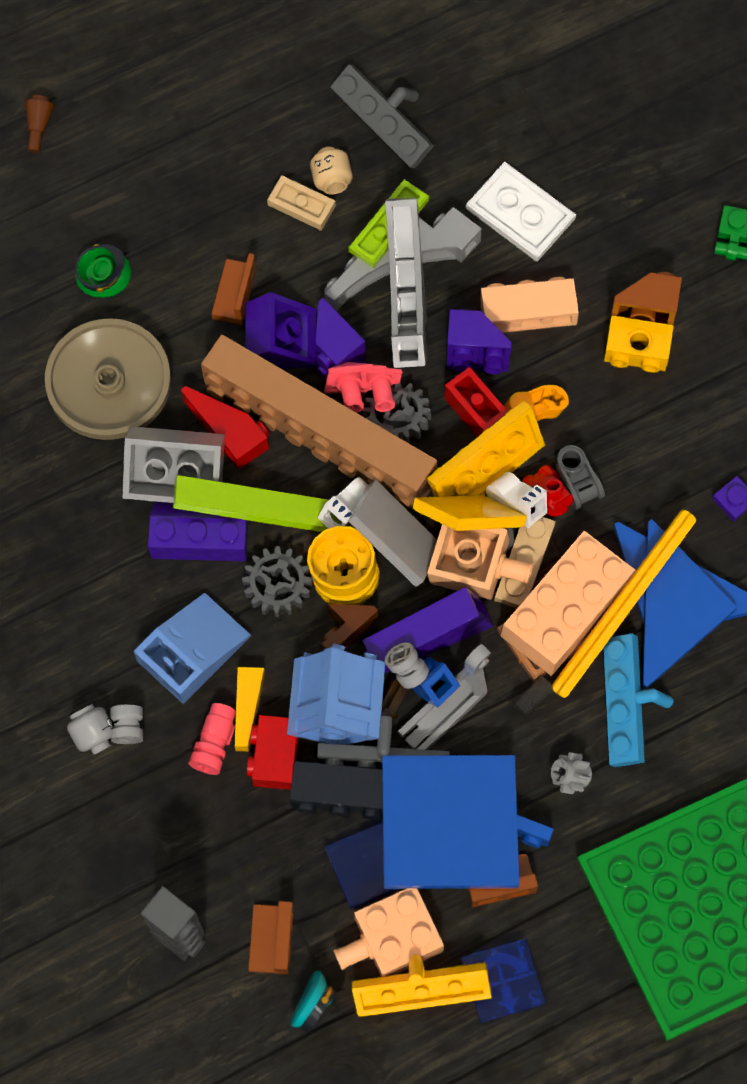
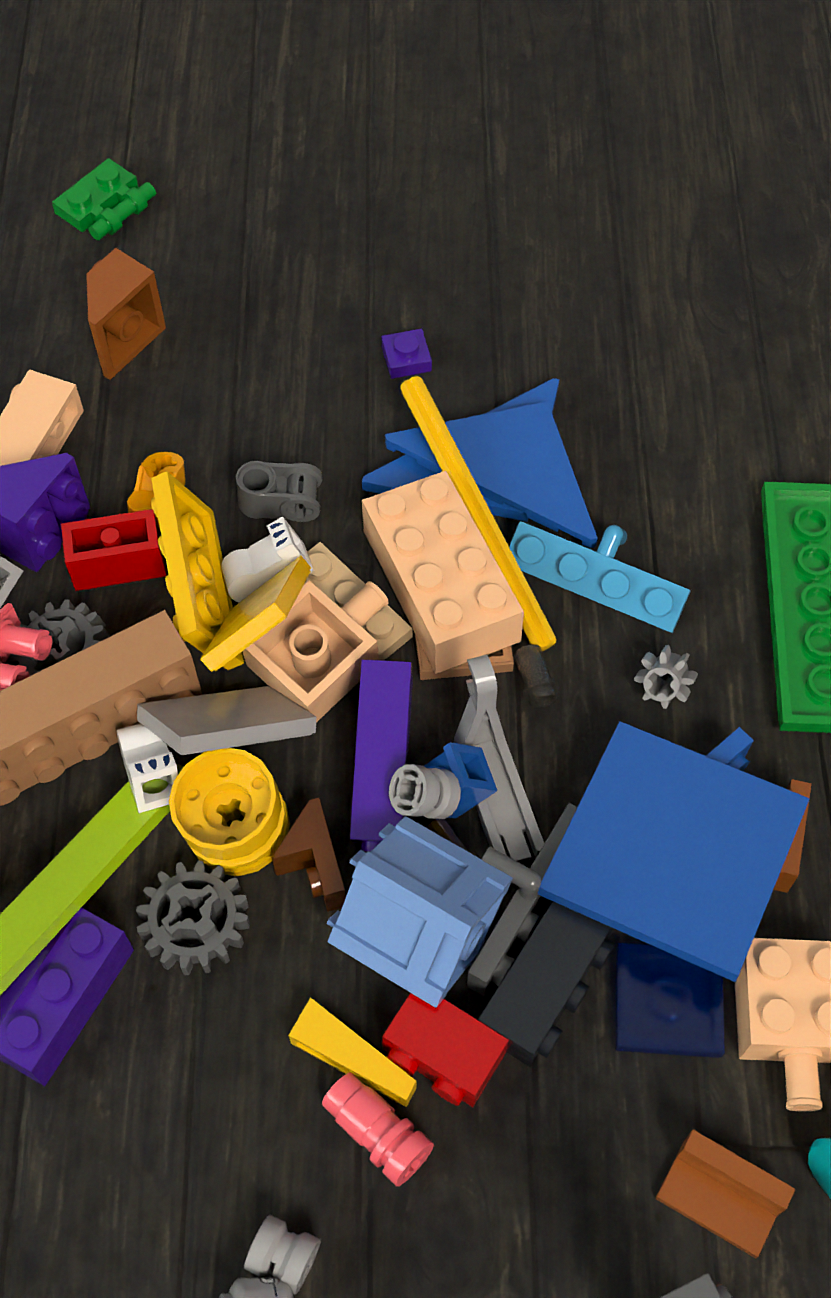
camera: 65 degrees left, 10 degrees down
medium blue slope [134,593,251,704] -> none
red plate [522,465,573,516] -> none
yellow brick [604,316,674,373] -> none

